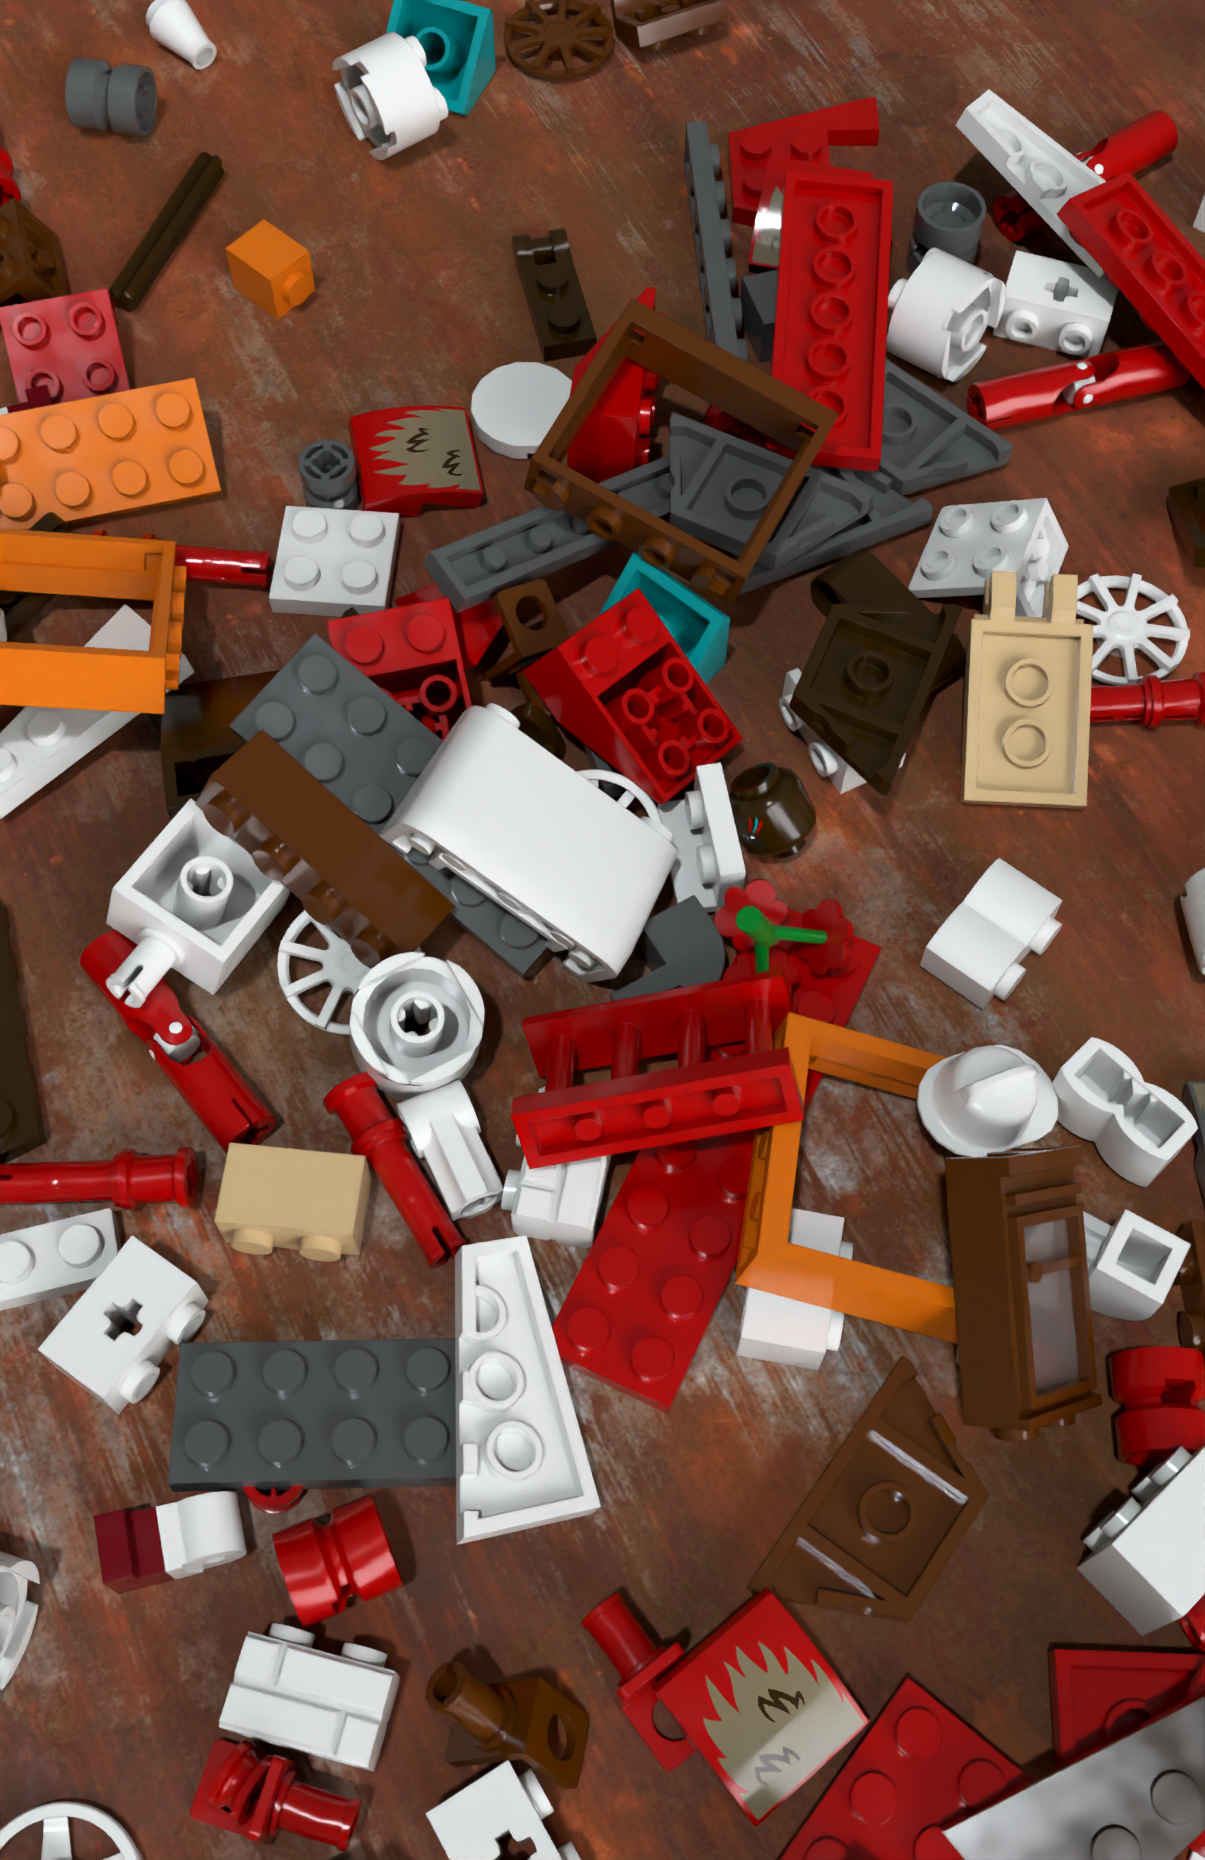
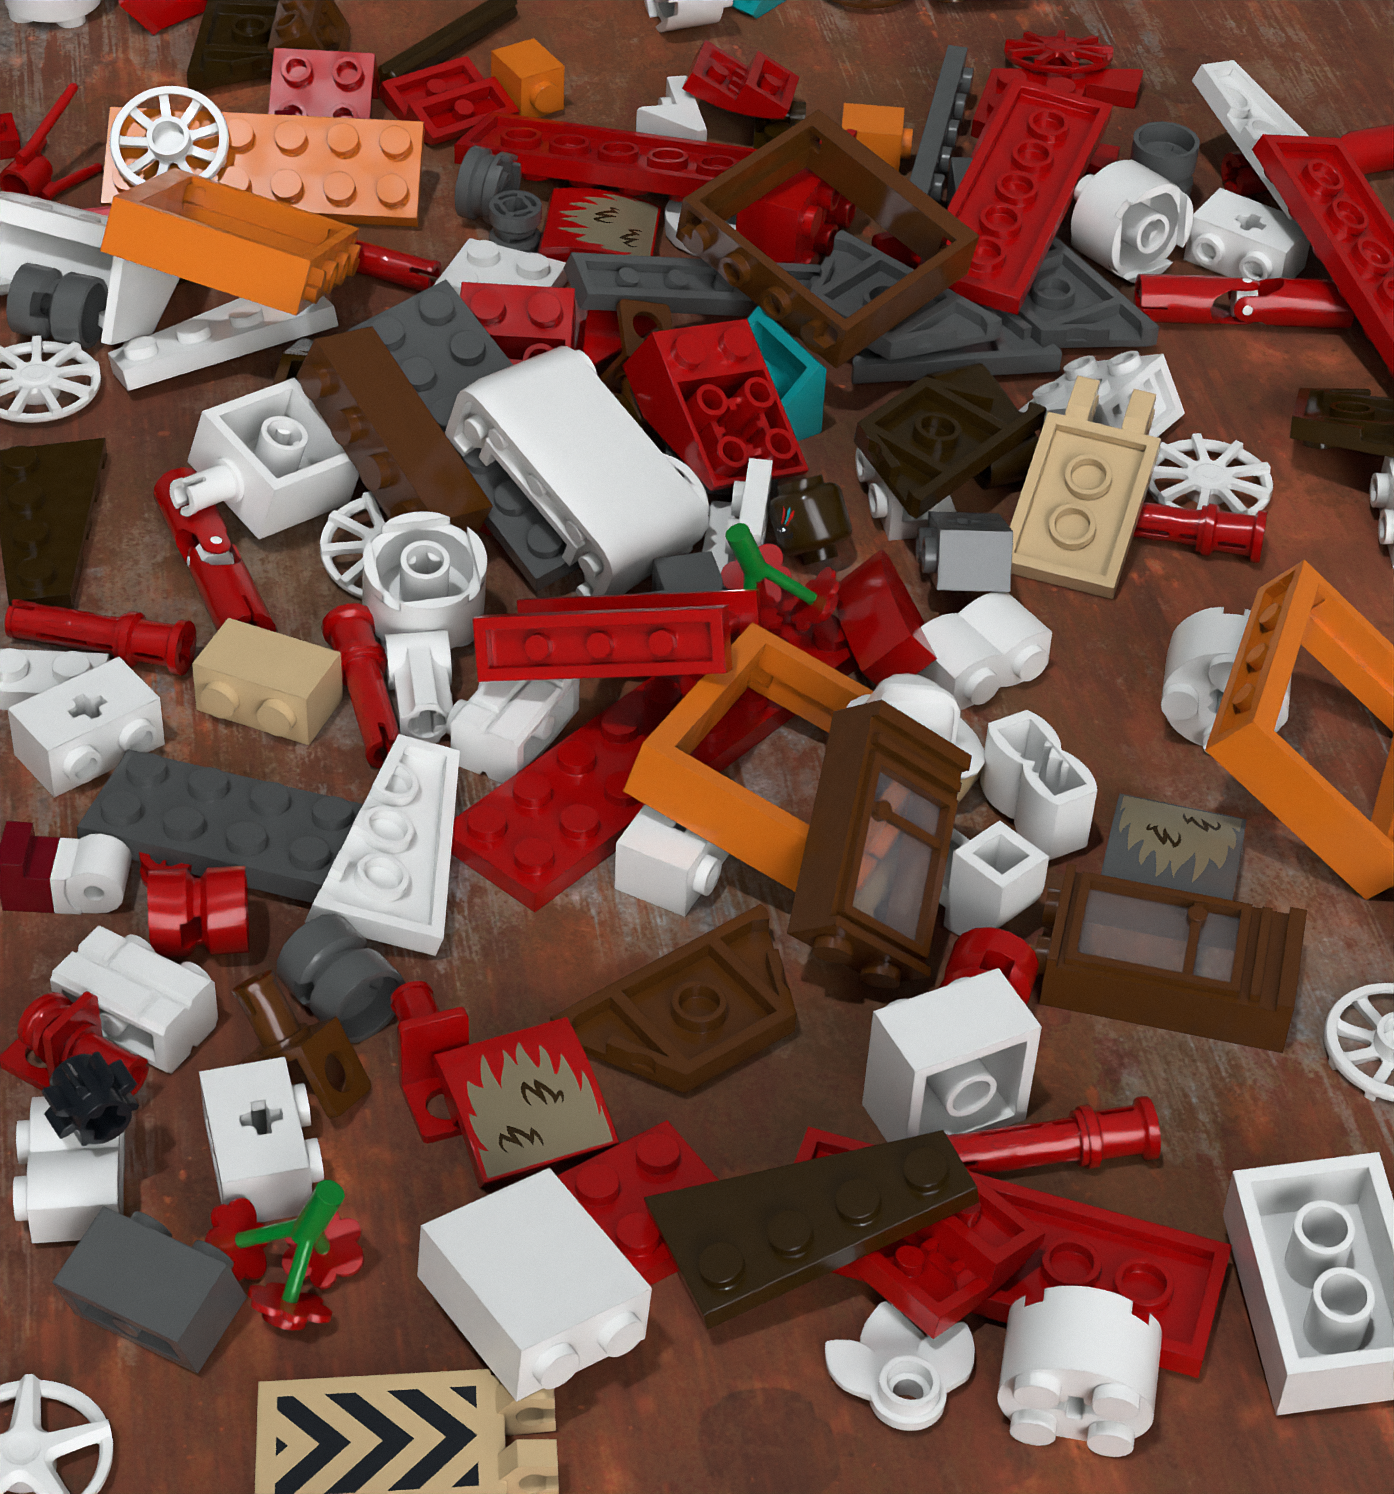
camera: 15 degrees right, 20 degrees down
none -> dark grey wheel [276,914,405,1043]
none -> red slope [379,56,520,145]
none -> red plate [454,111,757,203]
none -> dark grey wheel [454,145,521,224]
none -> white slope [636,75,707,142]
none -> red slope [682,39,800,119]
none -> red slope [836,548,937,686]
none -> orange brick [842,103,913,172]
none -> brick [916,511,1013,592]
none -> red wheel [1004,30,1114,74]

